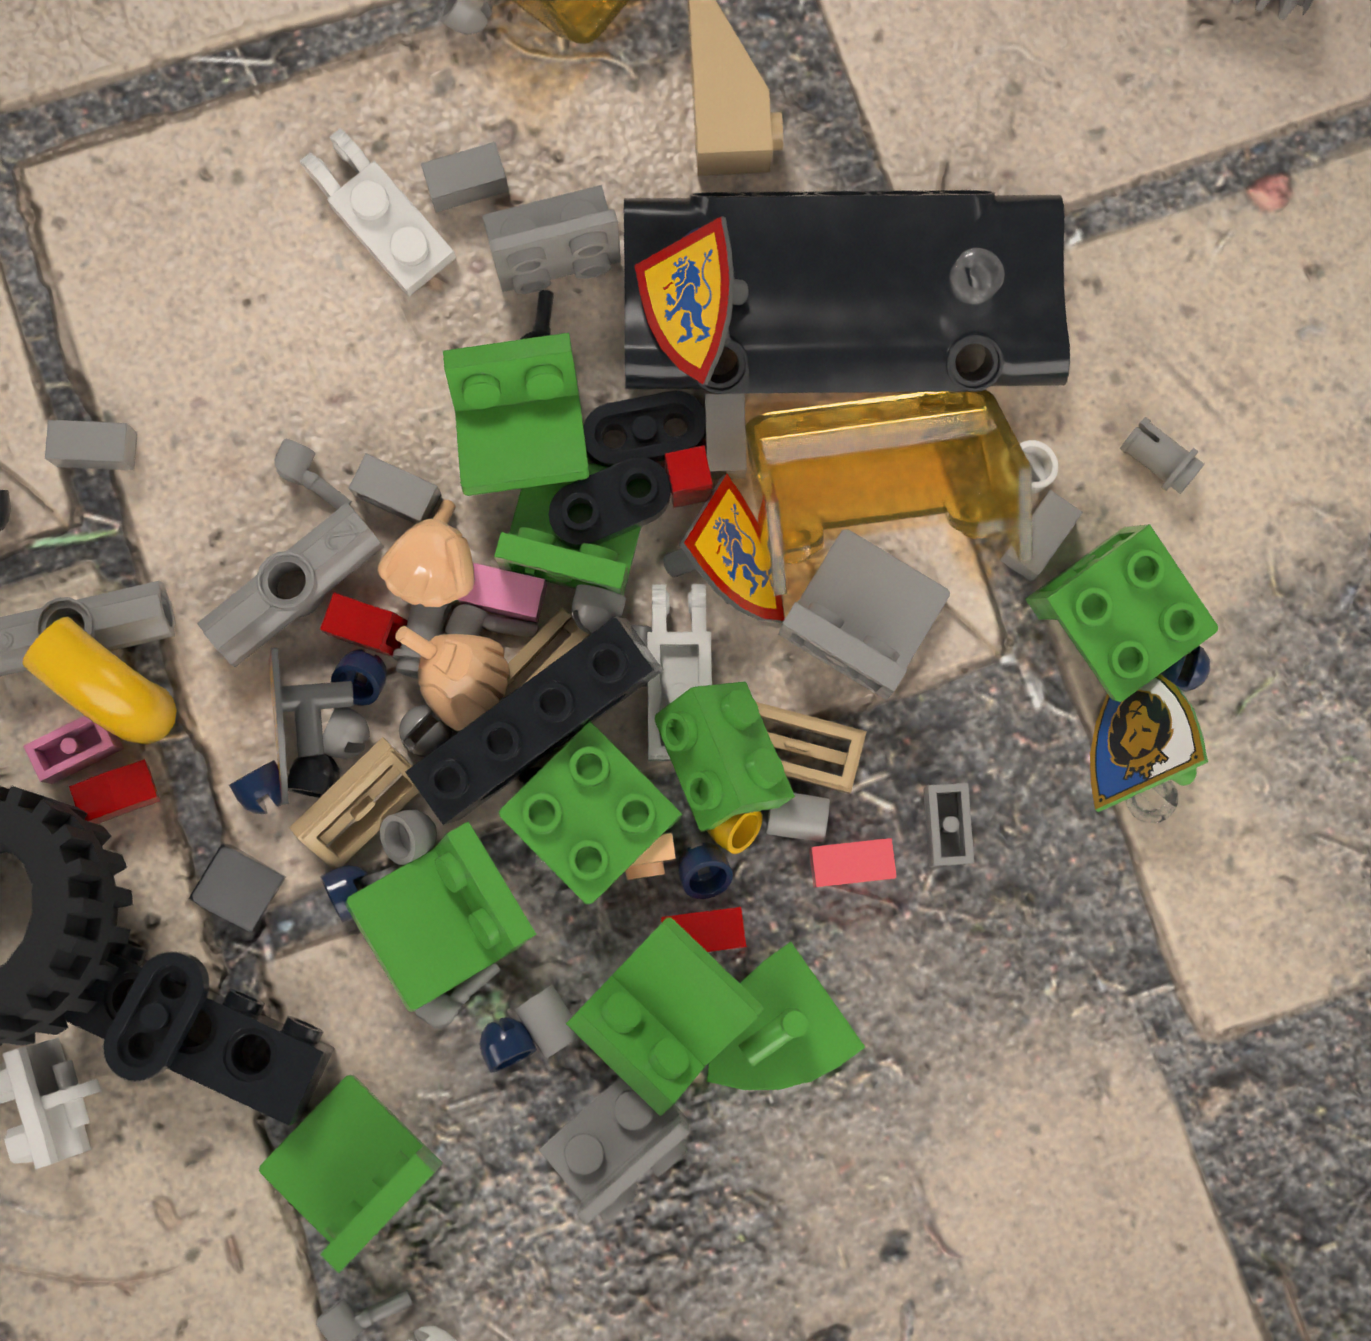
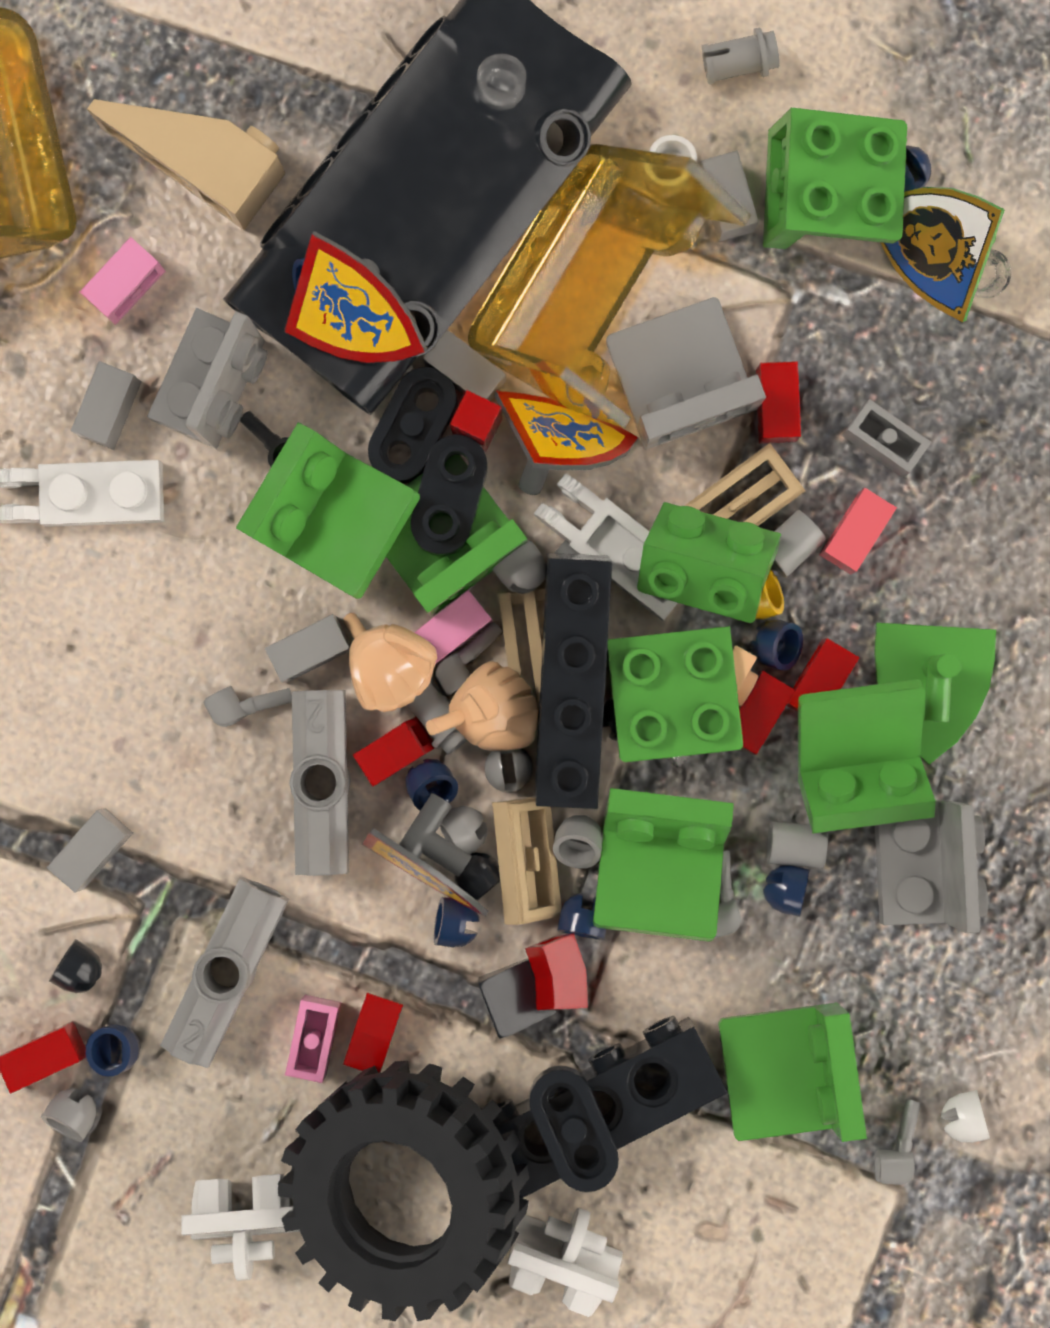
camera: 45 degrees left, 5 degrees up
yellow cylinder [22,617,177,744] -> none
none -> bright pink piece [80,237,165,325]
none -> piece [525,933,588,1010]
none -> red piece [739,671,795,755]
none -> red piece [756,361,801,444]

